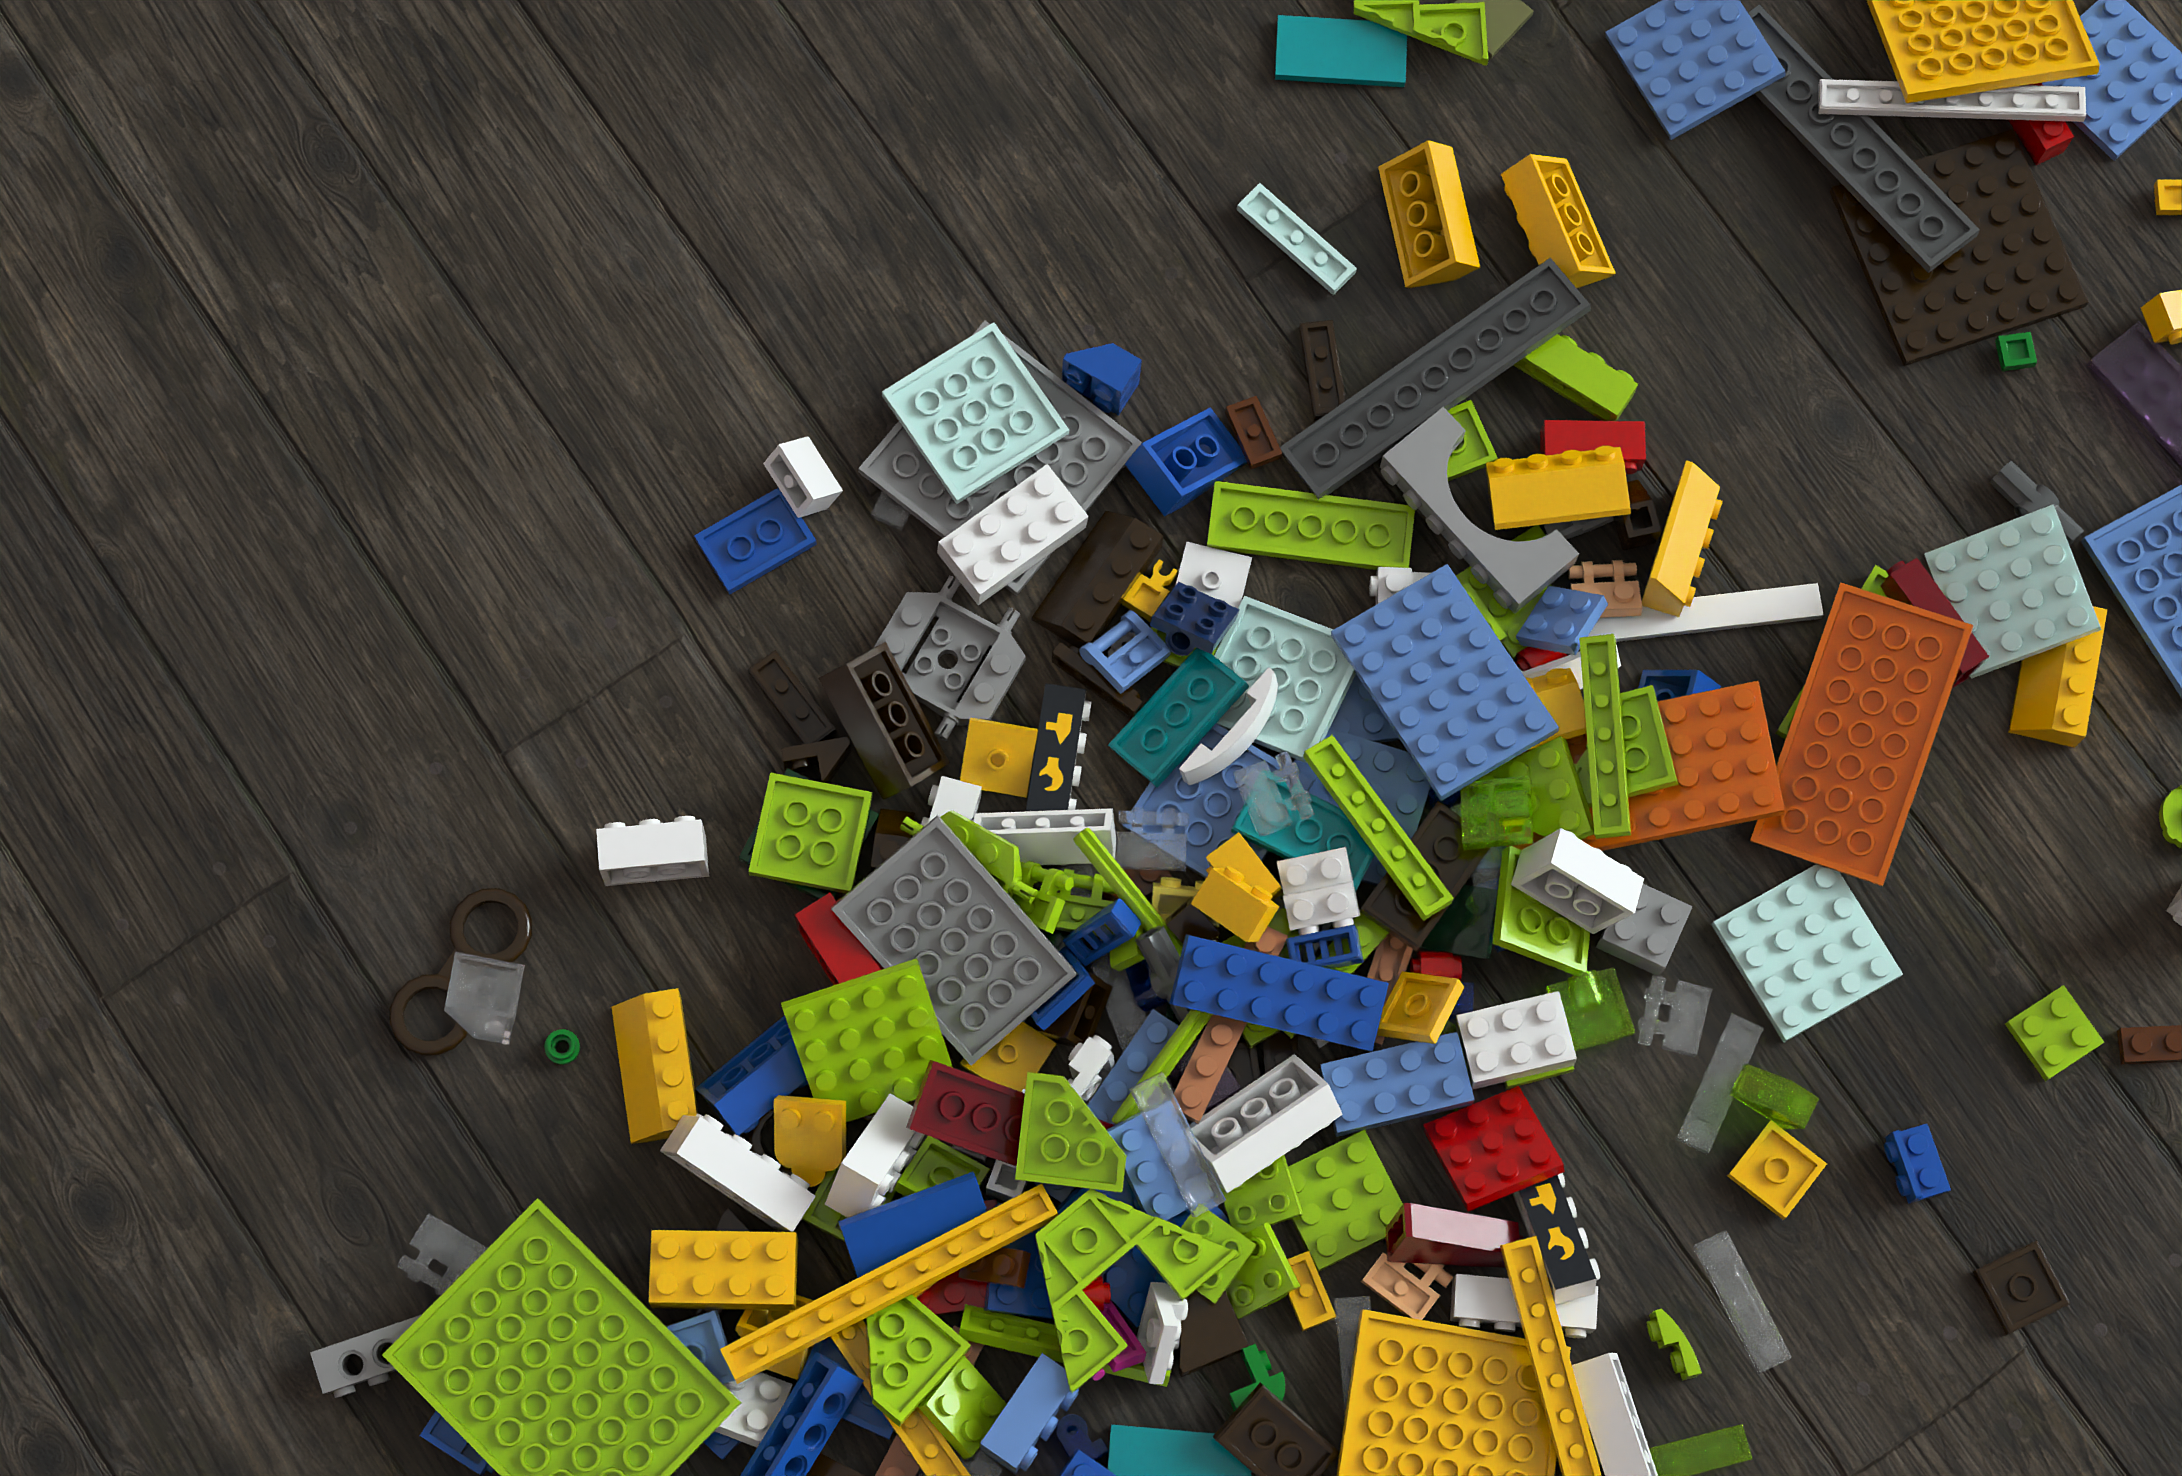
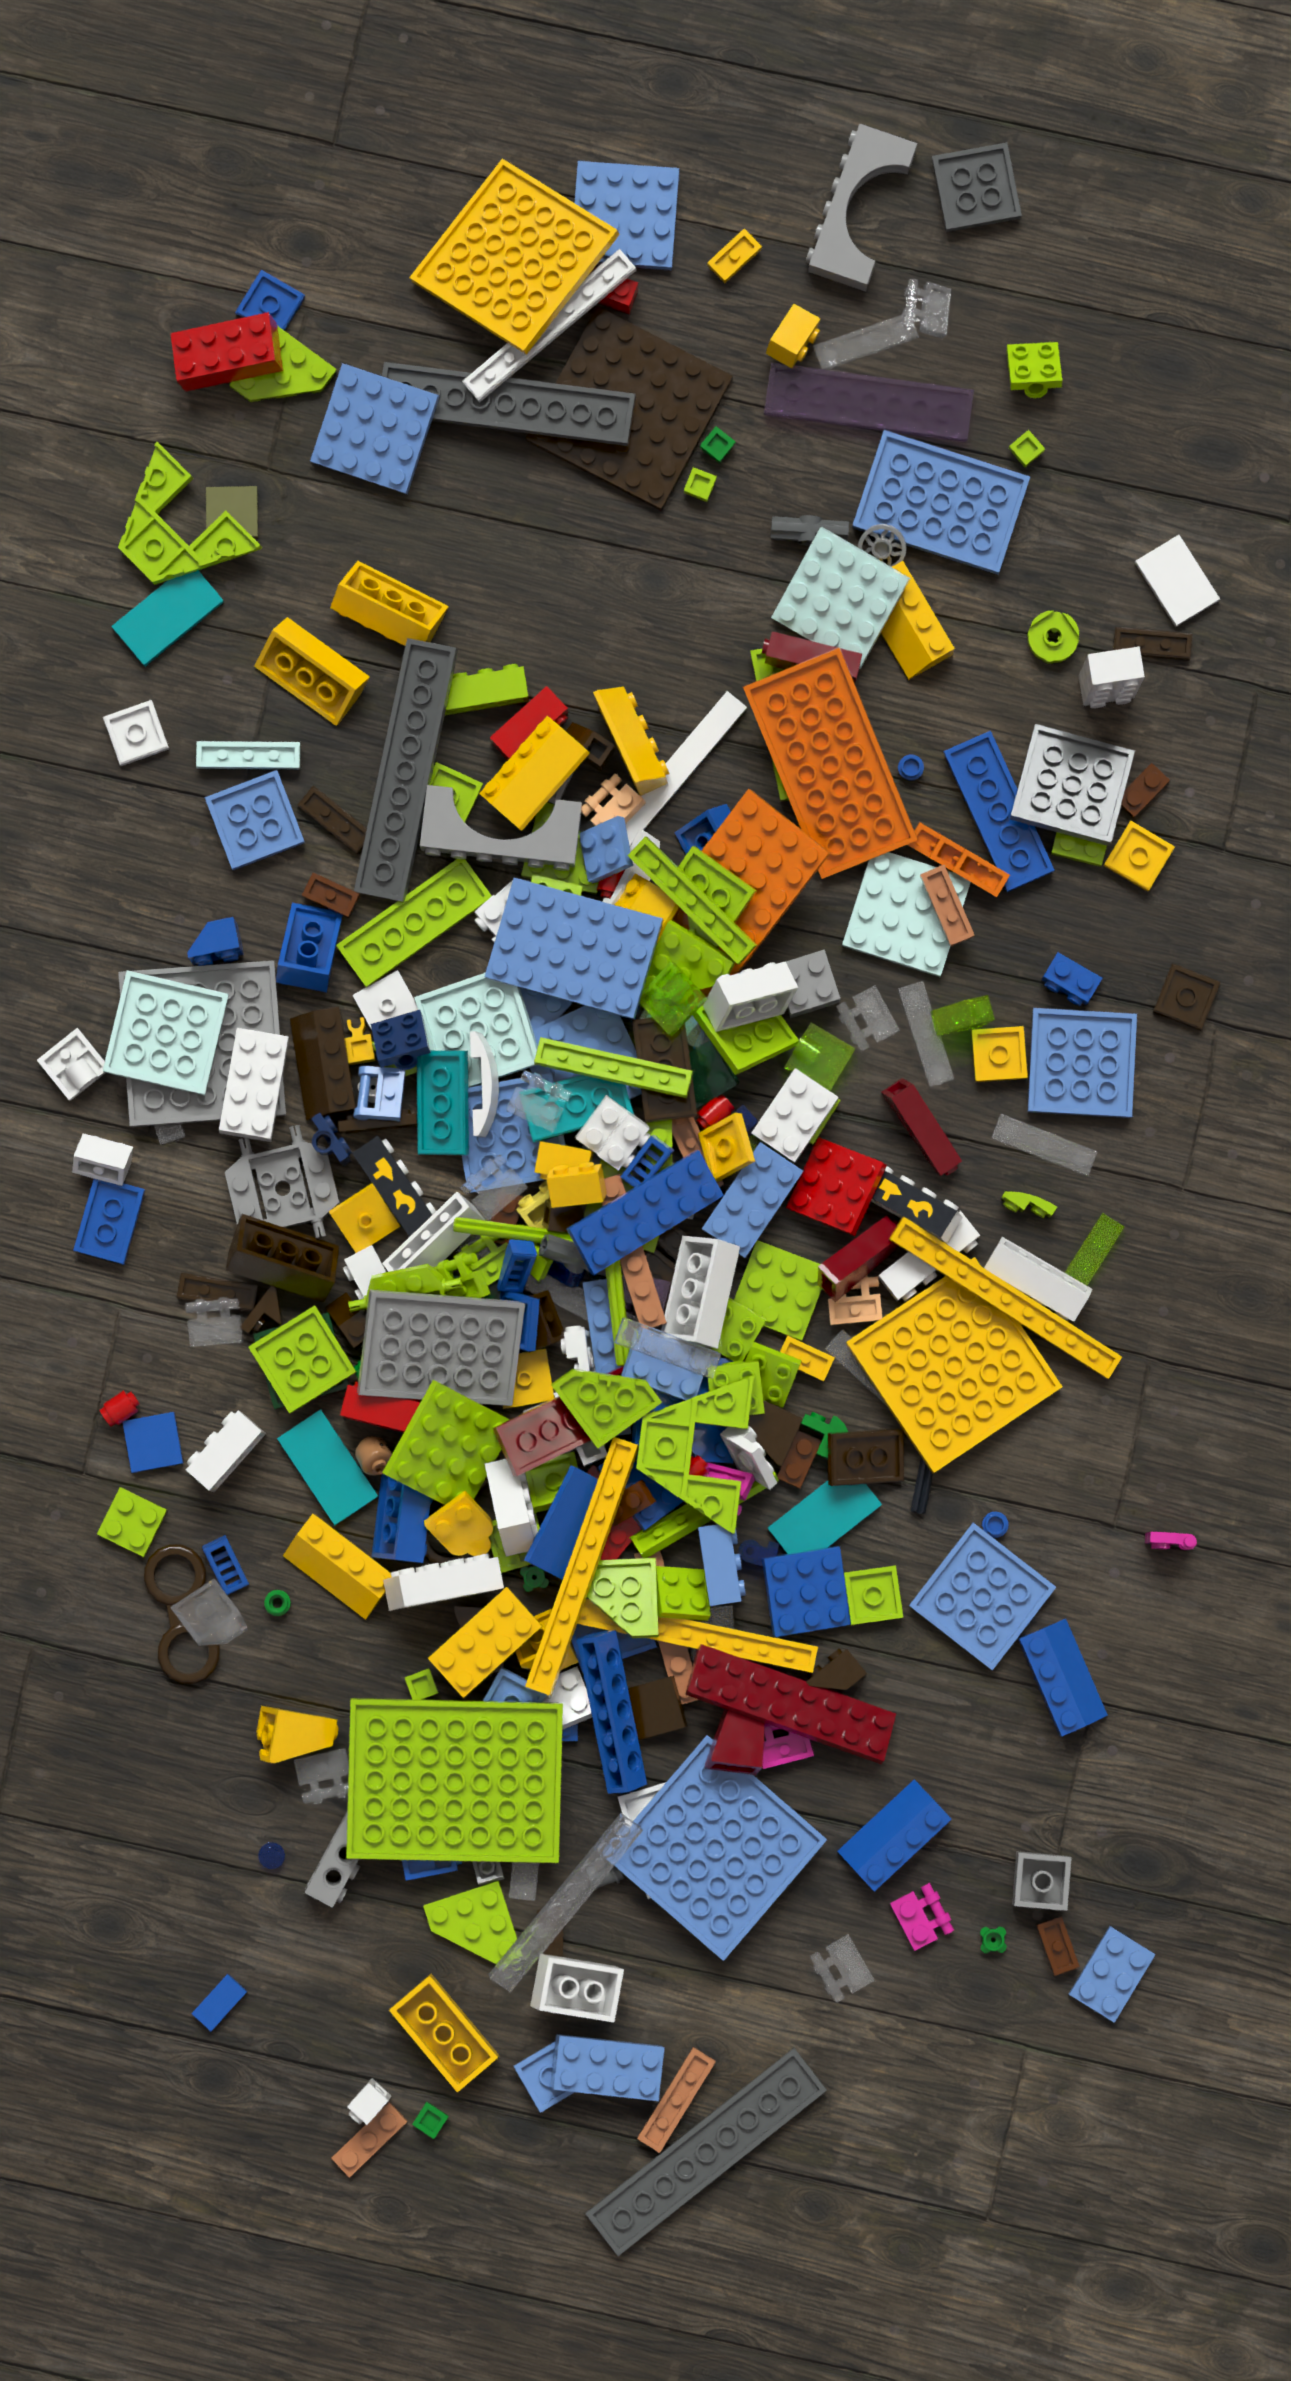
camera: 35 degrees left, 10 degrees up
none -> white plate [37,1028,105,1101]
none -> lime plate [97,1487,168,1557]
none -> red brick [99,1390,140,1427]
none -> white tile [103,700,169,766]
none -> blue tile [123,1412,184,1473]
none -> clear plate [186,1297,243,1347]
none -> blue tile [192,1974,247,2031]
none -> blue slope [202,1535,249,1596]
none -> medium blue plate [205,770,305,870]
none -> yellow slope [256,1706,338,1763]
none -> clear blue plate [258,1842,285,1869]
none -> teal tile [277,1409,379,1525]
none -> dark blue plate [311,1113,353,1167]
none -> medium nougat head [355,1436,392,1475]
none -> lime plate [405,1668,439,1700]
none -> green plate [520,1566,549,1592]
none -> lime plate [684,467,717,502]
none -> reddish brown plate [777,1430,821,1489]
none -> light grey wheel [858,524,906,567]
none -> dark red slope [881,1078,962,1175]
none -> blue plate [898,755,924,781]
none -> orange slope [907,822,1010,897]
none -> nougat plate [920,865,975,947]
none -> blue plate [943,731,1055,892]
none -> plate [1010,724,1135,846]
none -> medium blue plate [1027,1008,1137,1118]
none -> yellow plate [1104,820,1175,892]

